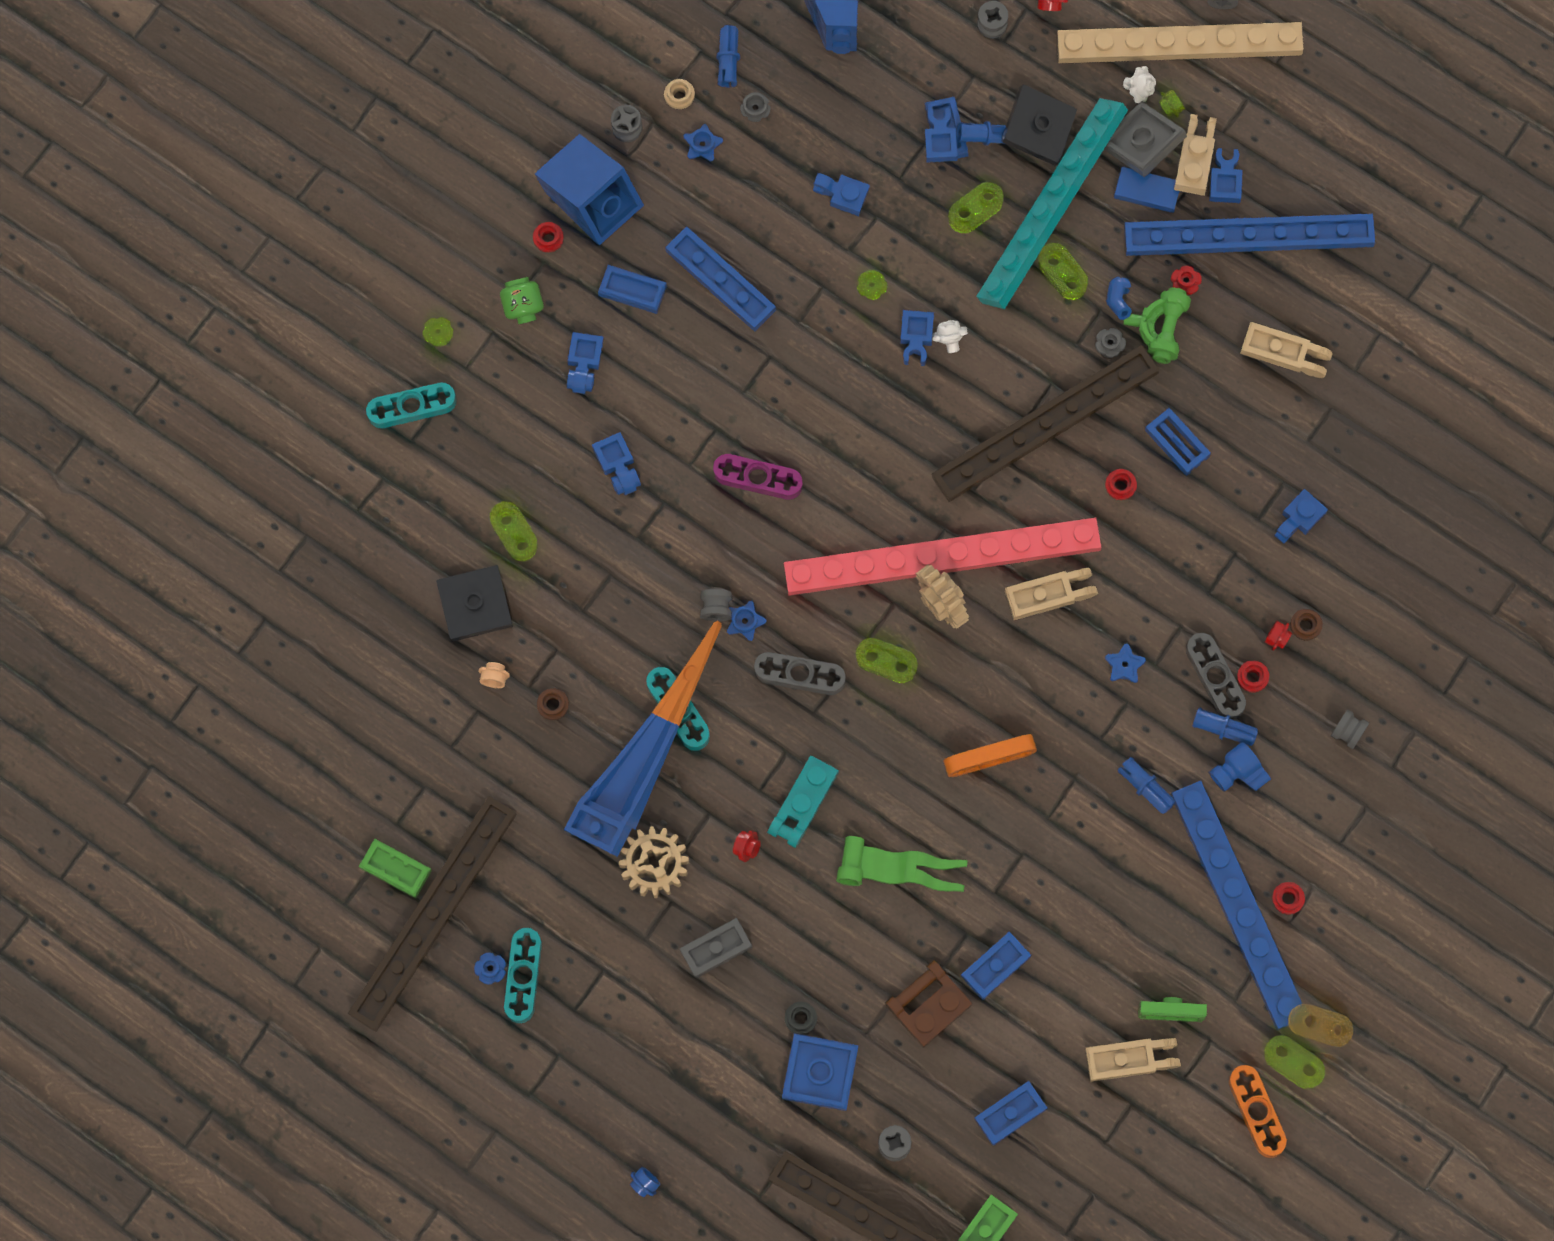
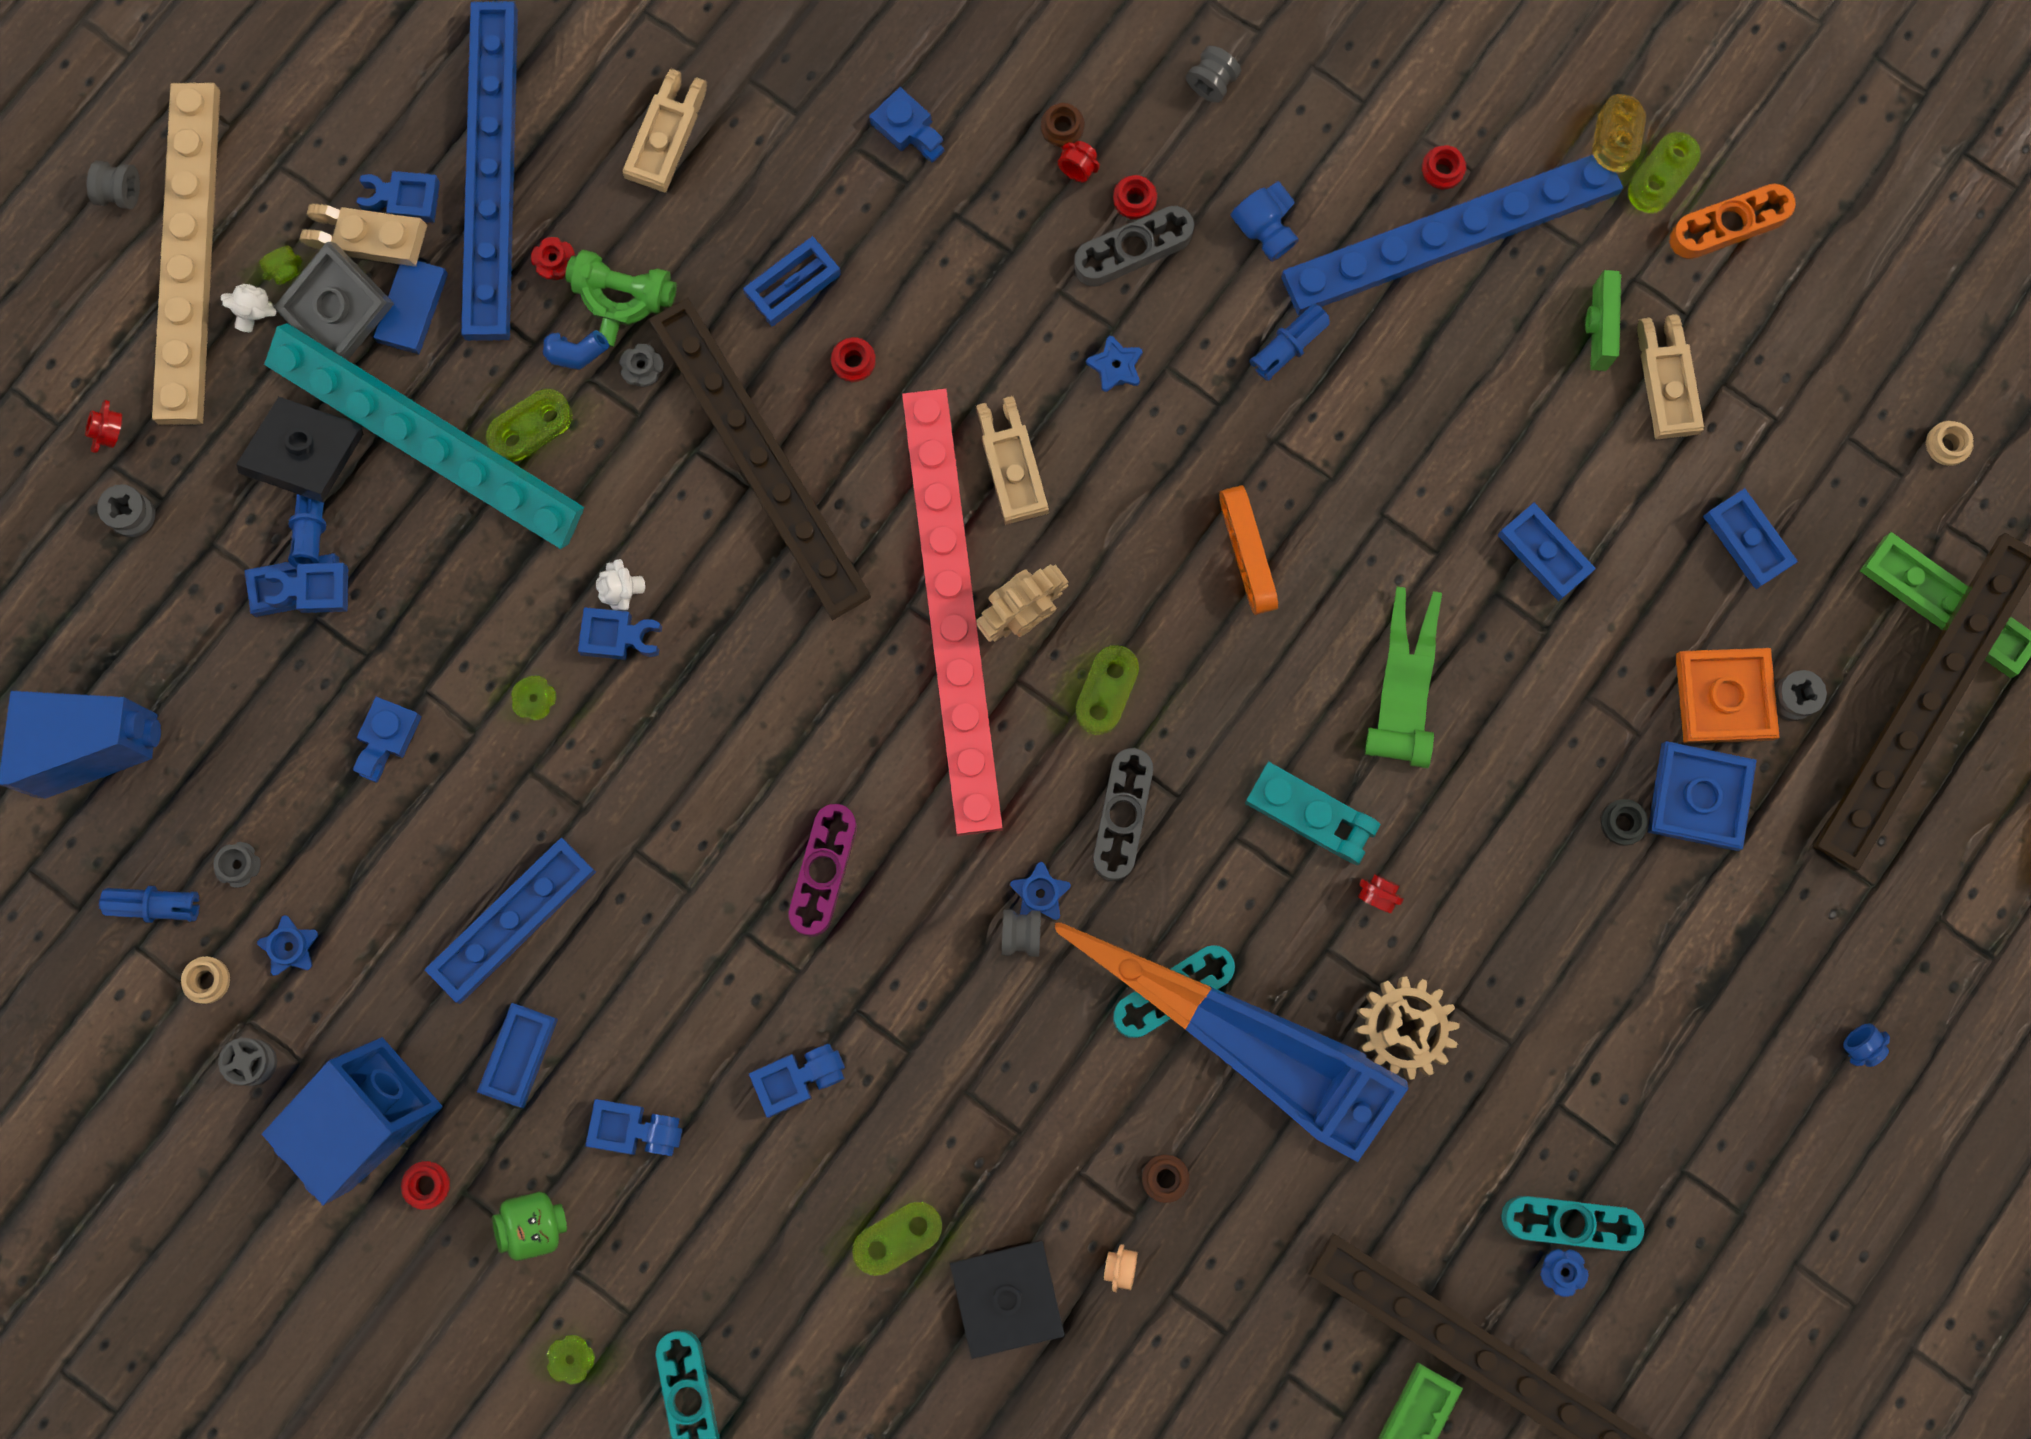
camera: 95 degrees left, 5 degrees up
dark grey plate [680,918,752,979] -> none
reddish brown plate [885,960,972,1048] -> none
clear neon green plate [948,182,1004,233] -> none
blue axle [1193,707,1258,746] -> none
none -> orange plate [1676,648,1780,744]

